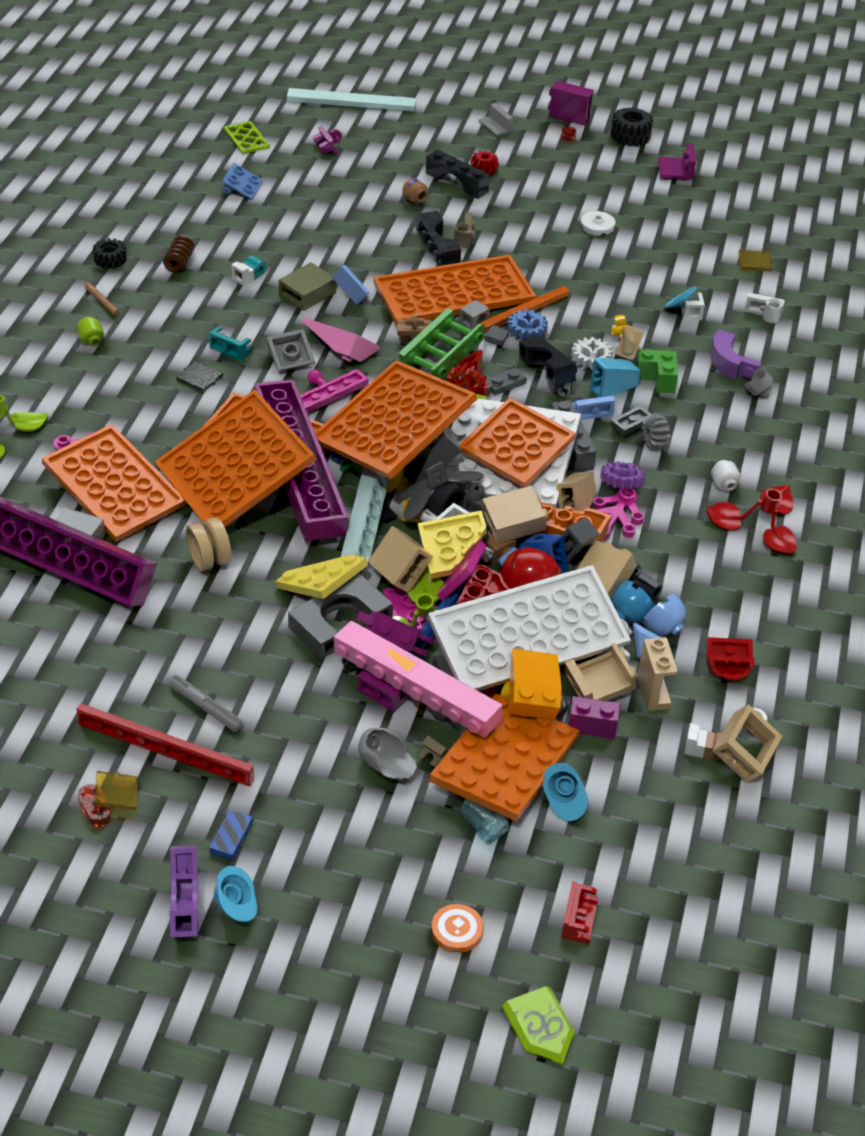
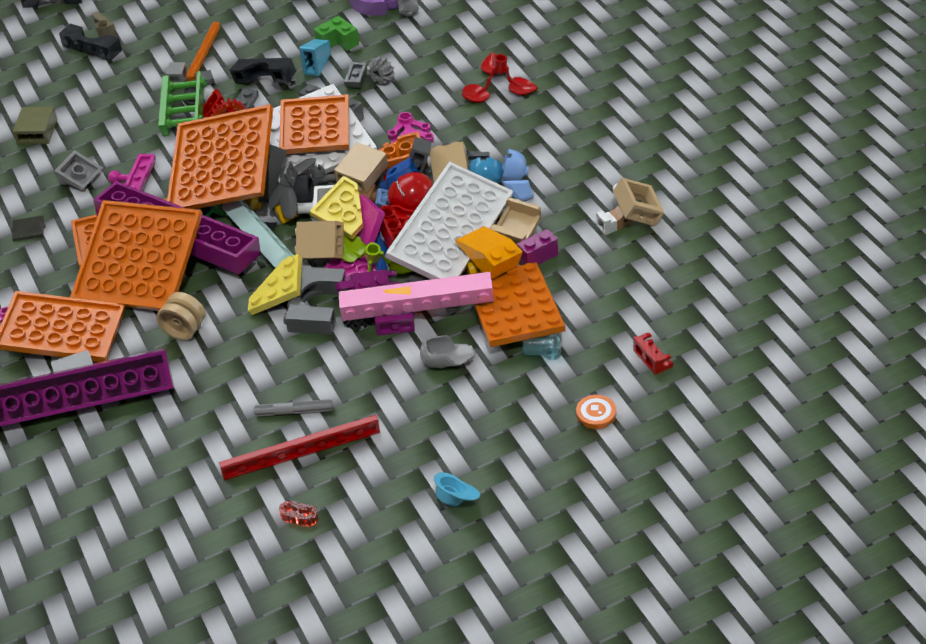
camera: 35 degrees left, 0 degrees up
clear yellow piece [95,771,137,810] -> none
medium lavender arch [170,845,199,937] -> none
teal hinge [208,326,253,361] -> none
tile [209,809,253,860] -> none
bright pink wedge [302,317,380,363] -> none
light blue panel [331,265,370,305] -> none
orange plate [373,255,536,326] -> none
medium nougat hips [397,313,431,342] -> none
medium nougat head [402,178,428,204] -> none
dark tan tile [419,736,449,767] -> none
lime tile [502,986,575,1066] -> none
medium blue gear [507,309,548,340] -> none
medium azure piece [543,763,588,821] -> none
tan slope [556,471,596,511] -> none
white gear [571,337,613,370] -> none
light blue panel [572,395,615,420] -> none
medium lavender gear [600,461,646,489] -> none
tan torso [611,315,645,363] -> none
tan panel [637,637,678,711] -> none
red slope [706,637,755,681] -> none
white head [711,460,741,491] -> none

